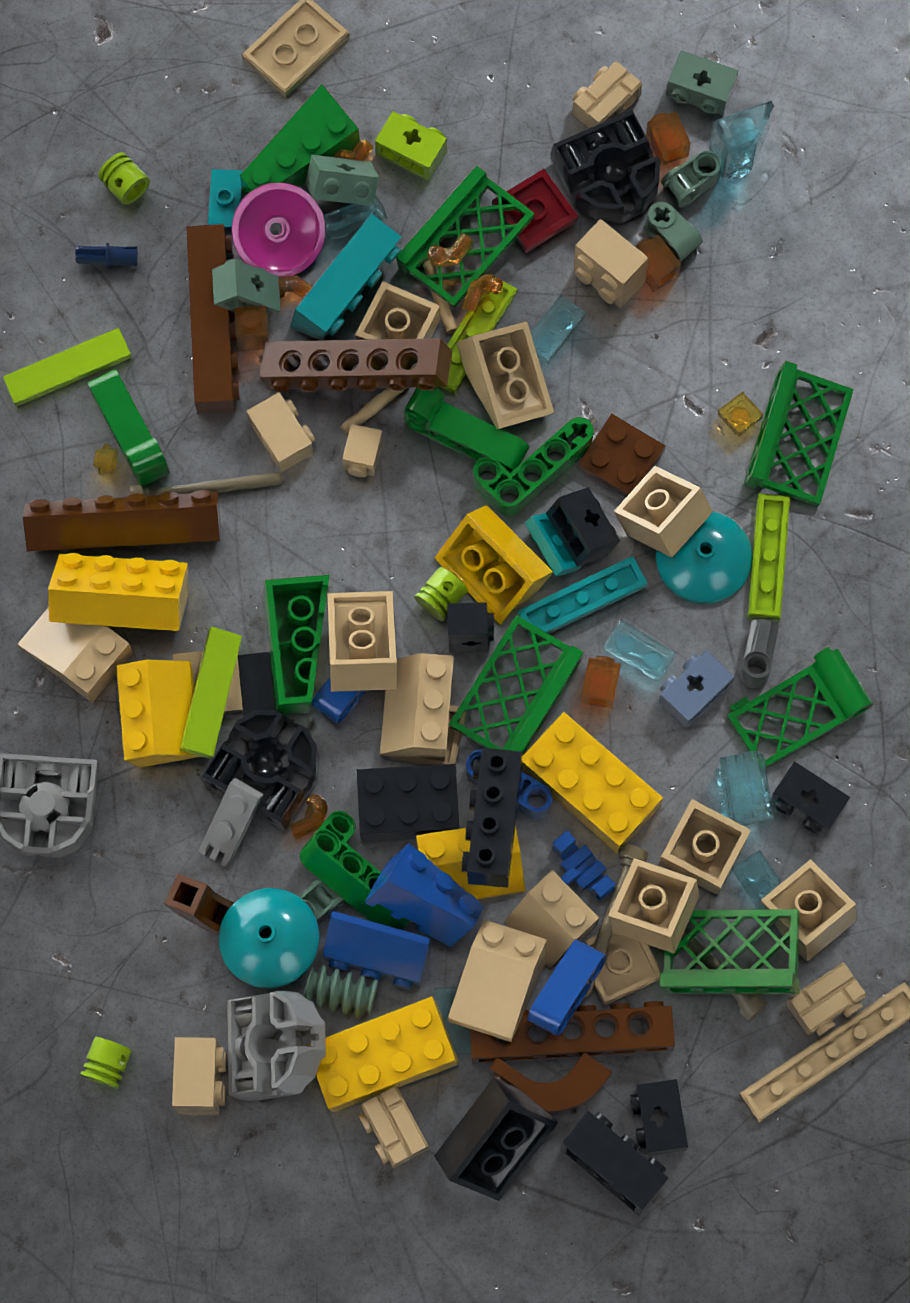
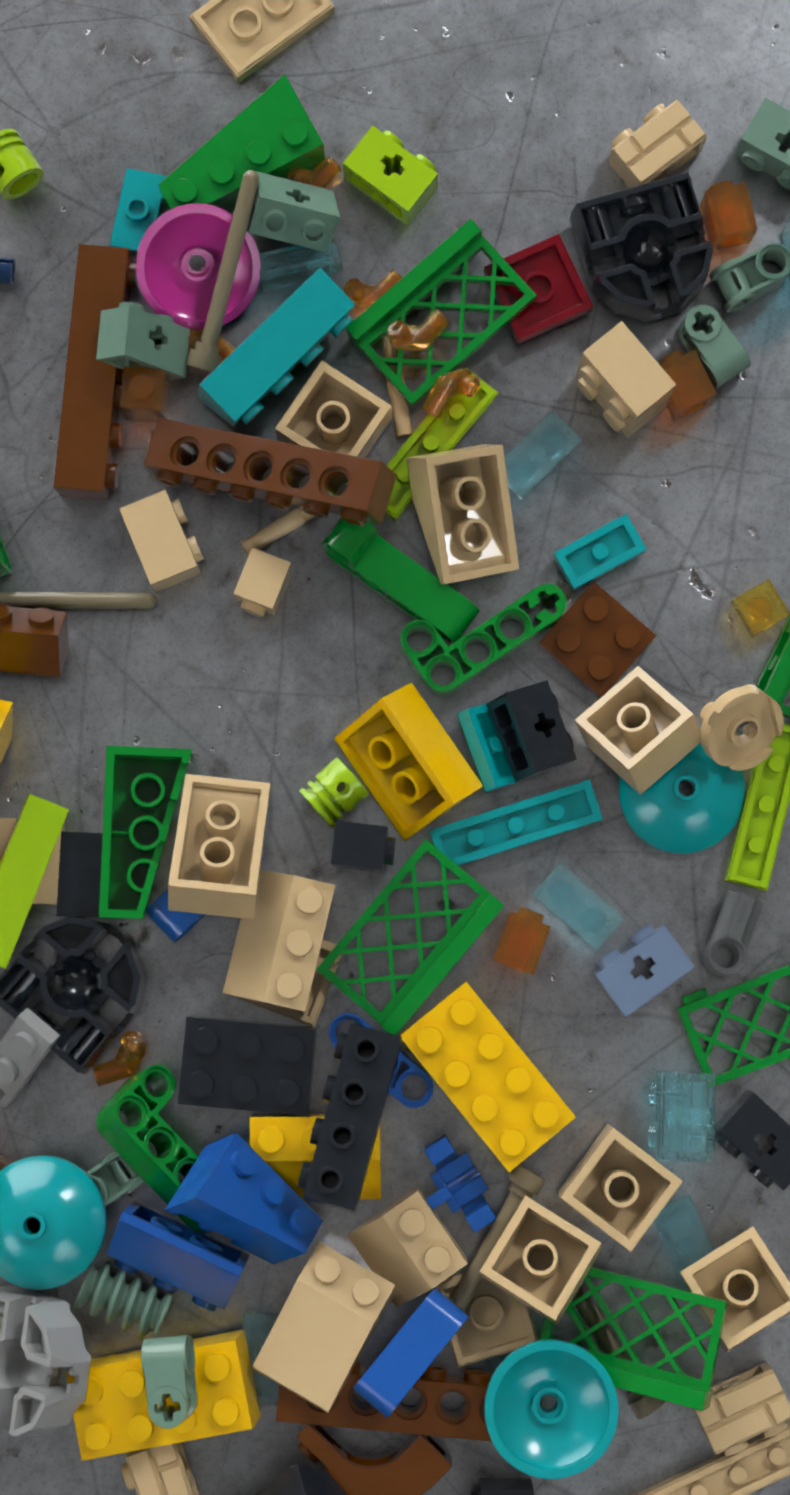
camera: 10 degrees right, 10 degrees up
none -> sand green piece [141,1335,198,1429]
none -> dark tan piece [186,170,259,372]
none -> clear orange arm [343,269,402,309]
none -> teal dish [484,1340,619,1479]
none -> teal plate [553,513,647,592]
none -> tan plate [700,684,784,771]

